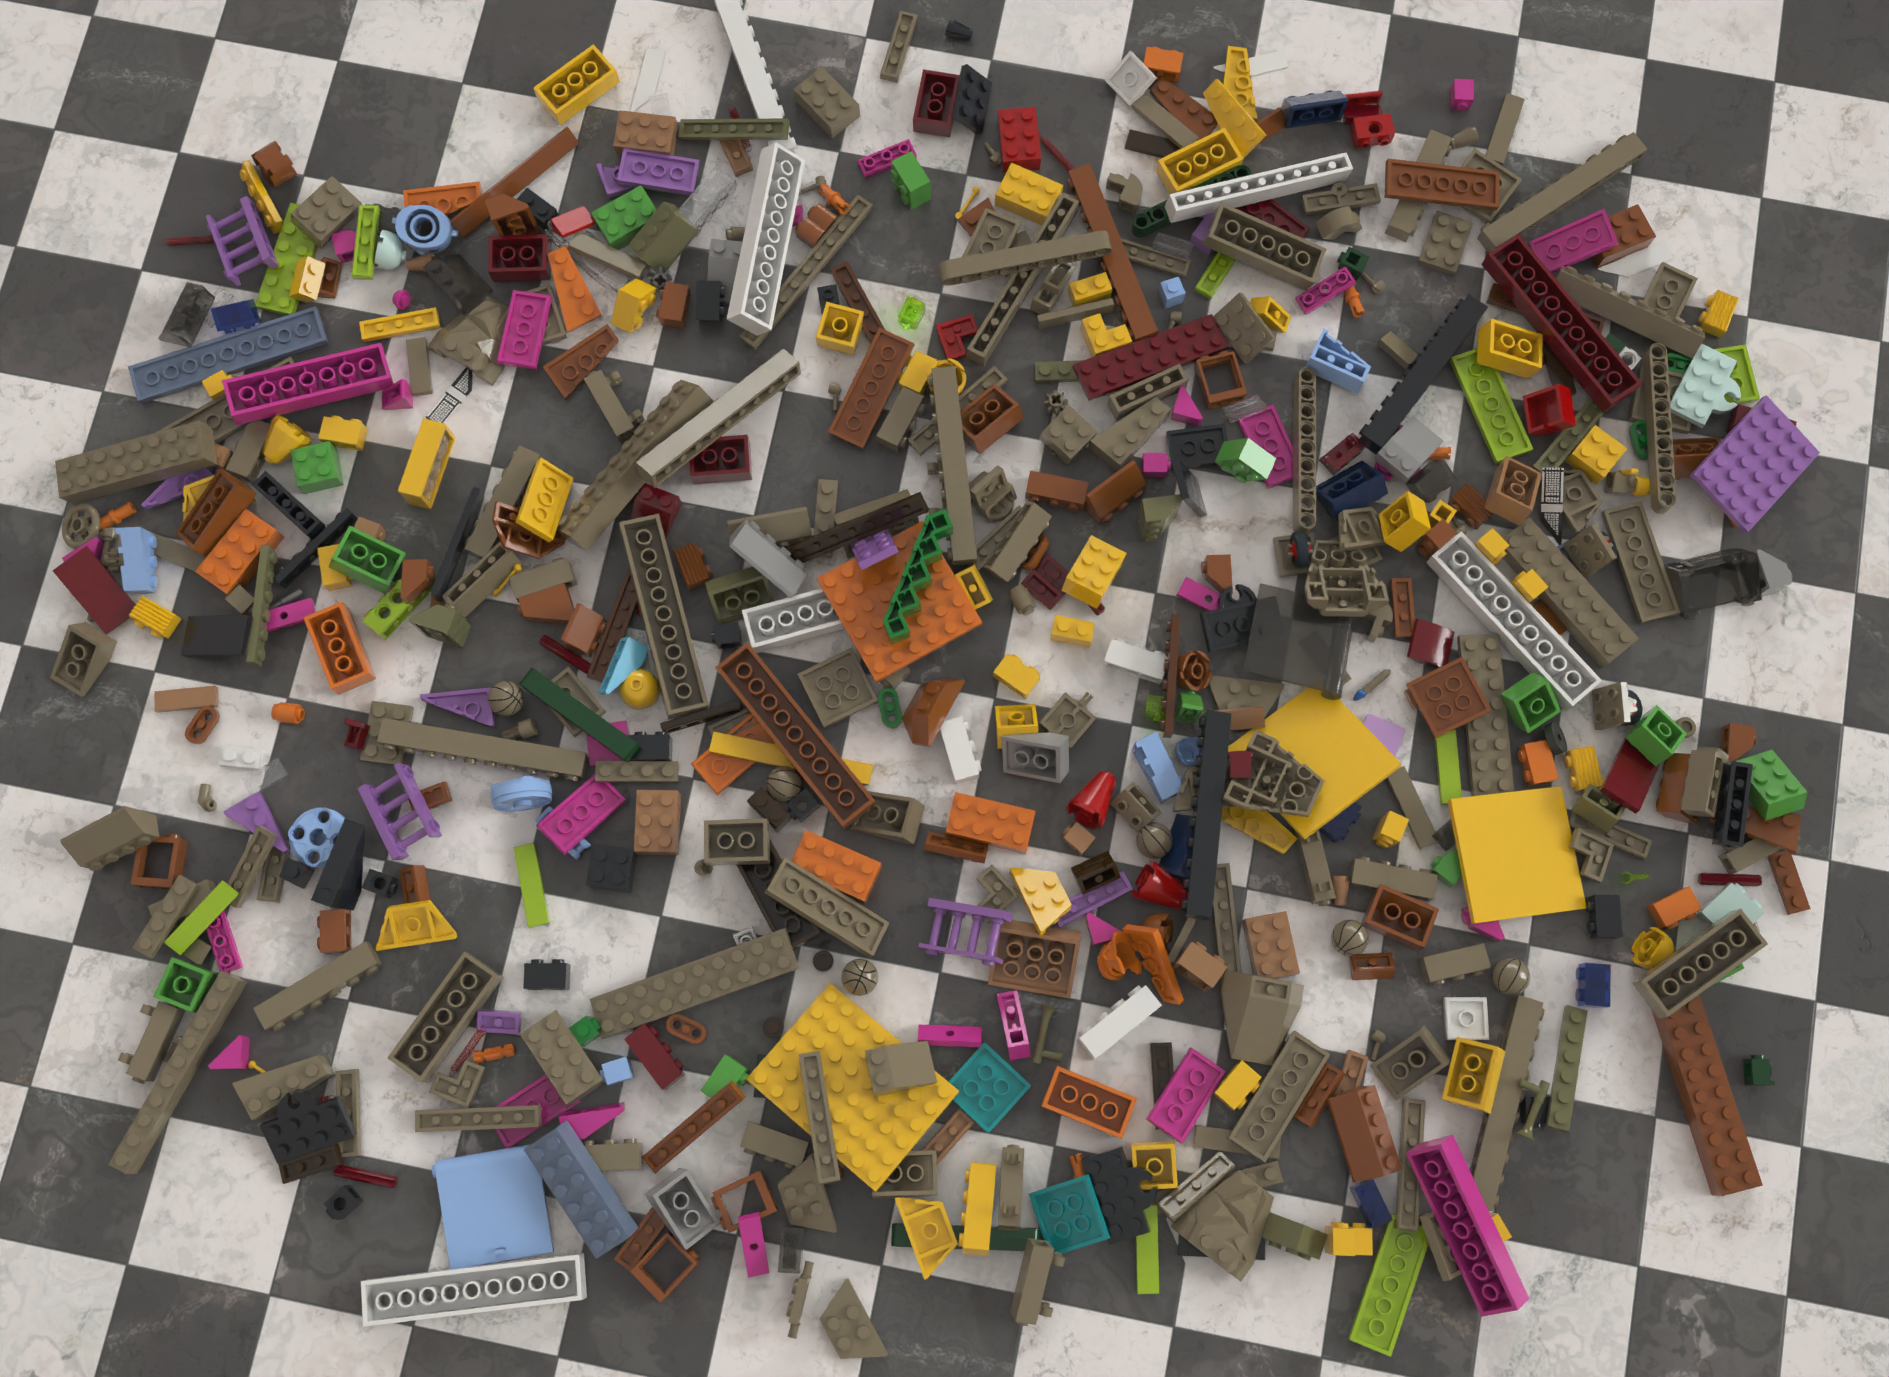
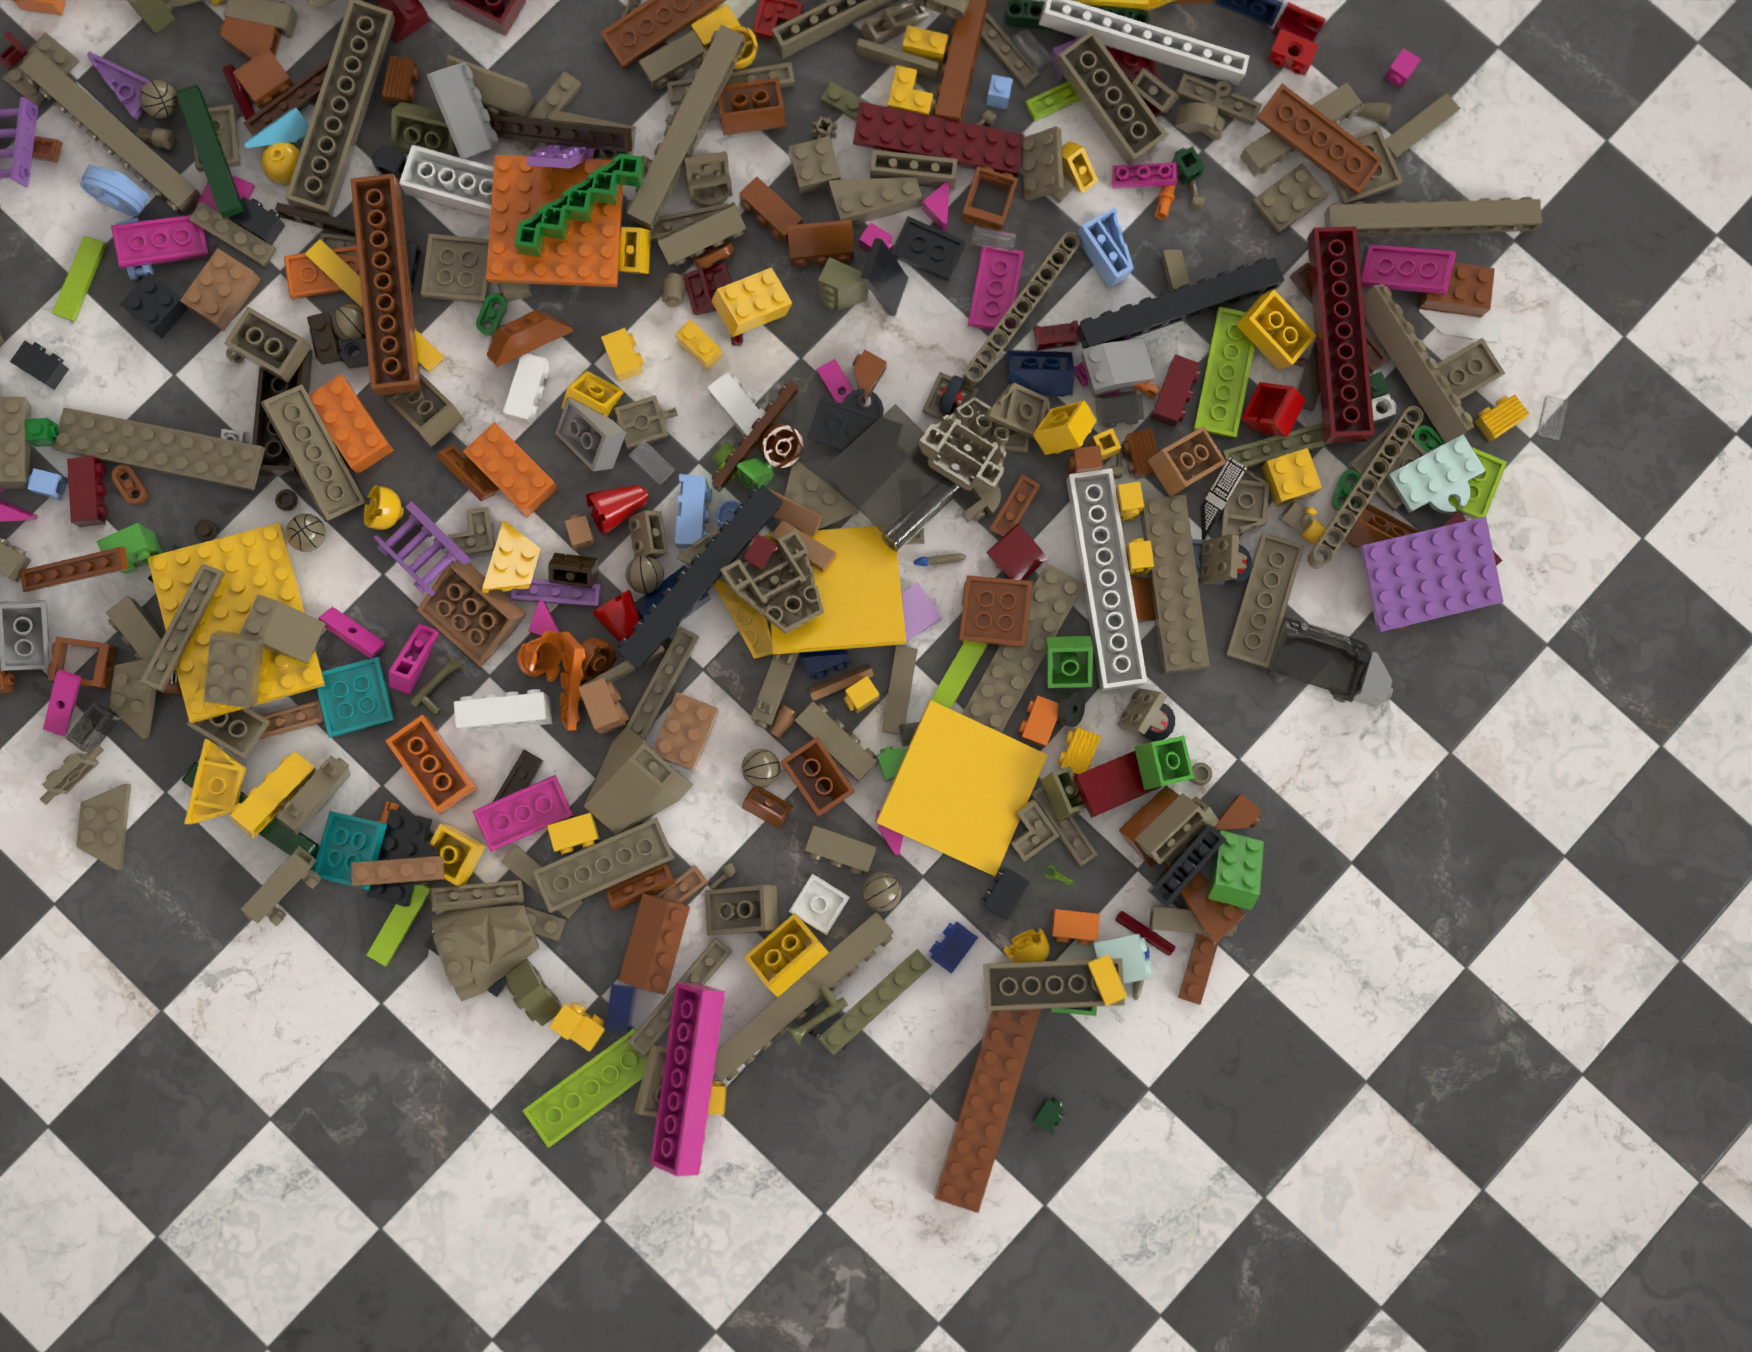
camera: 25 degrees right, 5 degrees up
bright green brick [1215,438,1276,483] -> none
none -> dark tan brick [204,630,264,708]
none -> medium nougat plate [351,856,444,886]
none -> yellow cylinder [363,485,404,530]
none -> clear tile [628,440,675,486]
none -> medium nougat tile [770,520,836,572]
none -> medium nougat tile [807,664,874,701]
none -> yellow tile [1087,954,1127,1006]
none -> dark tan brick [1132,68,1180,114]
none -> dark red brick [1151,354,1200,427]
none -> clear tile [1536,395,1568,443]

